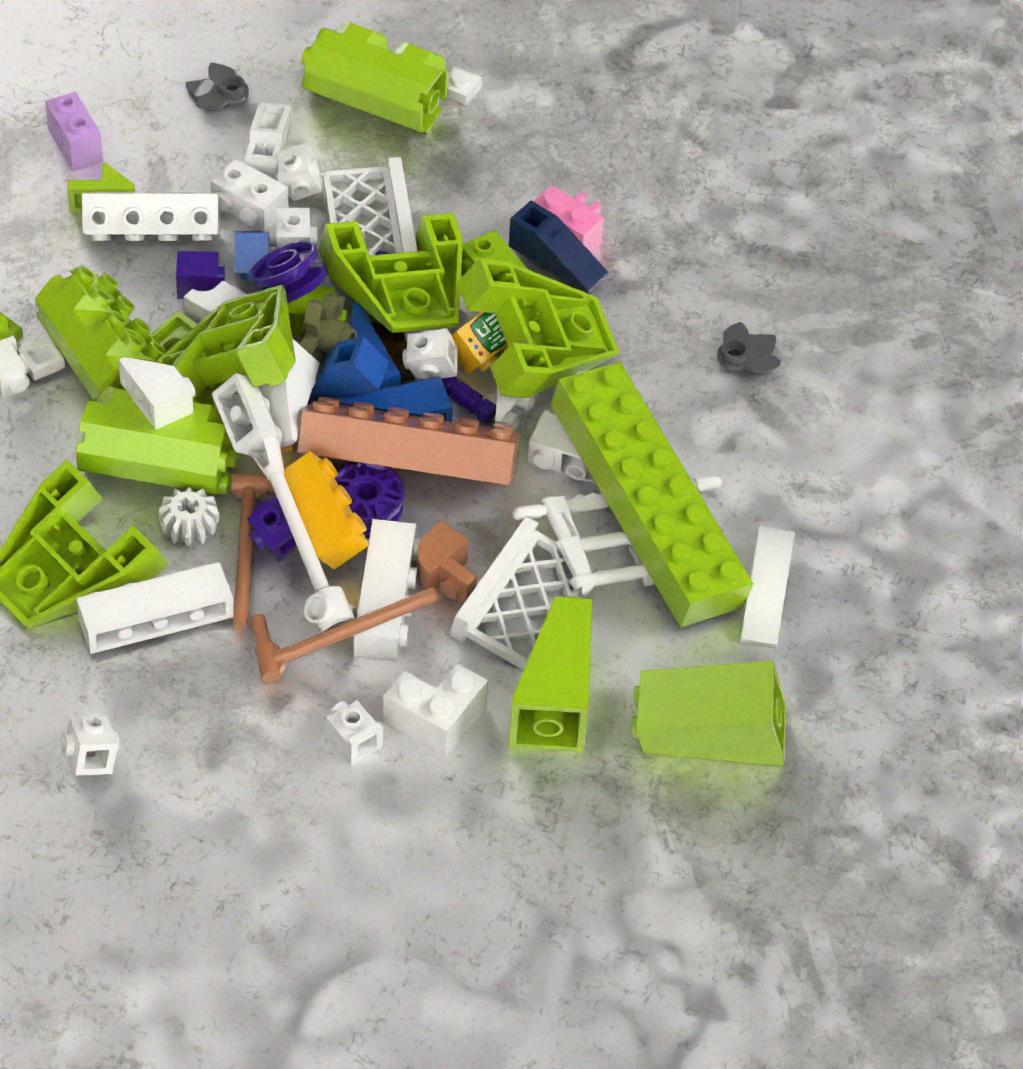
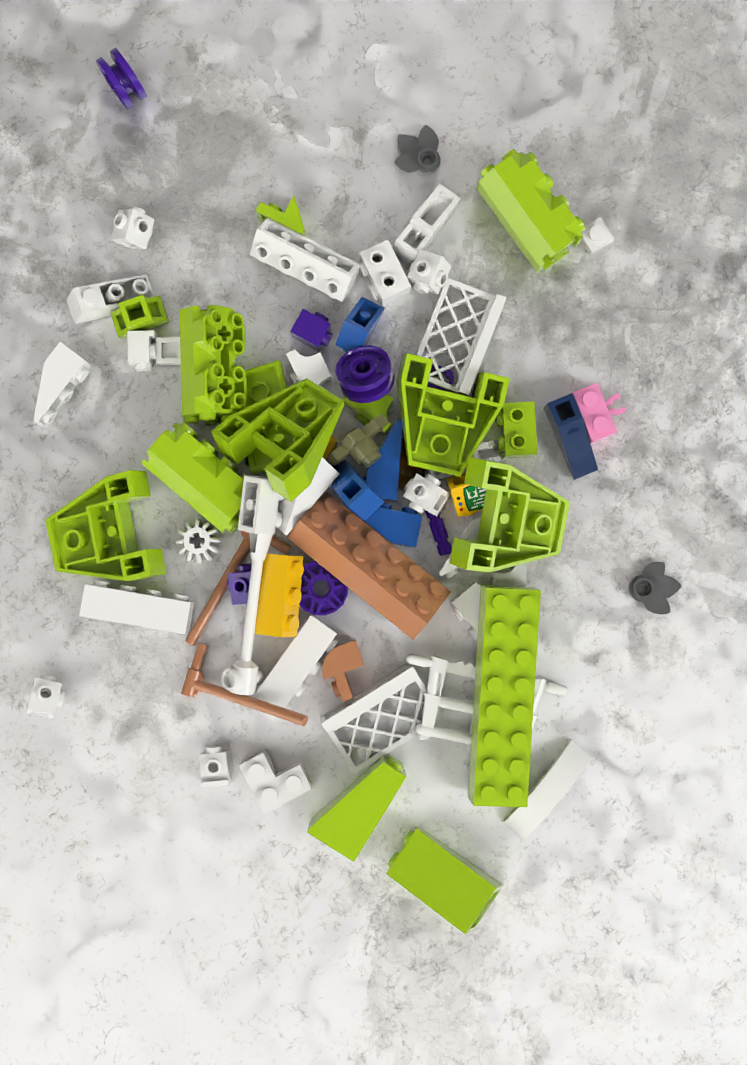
camera: 30 degrees right, 35 degrees up
lavender brick [45,91,103,171] -> none
white slope [119,357,195,430] -> none
white brick [270,208,317,249] -> none

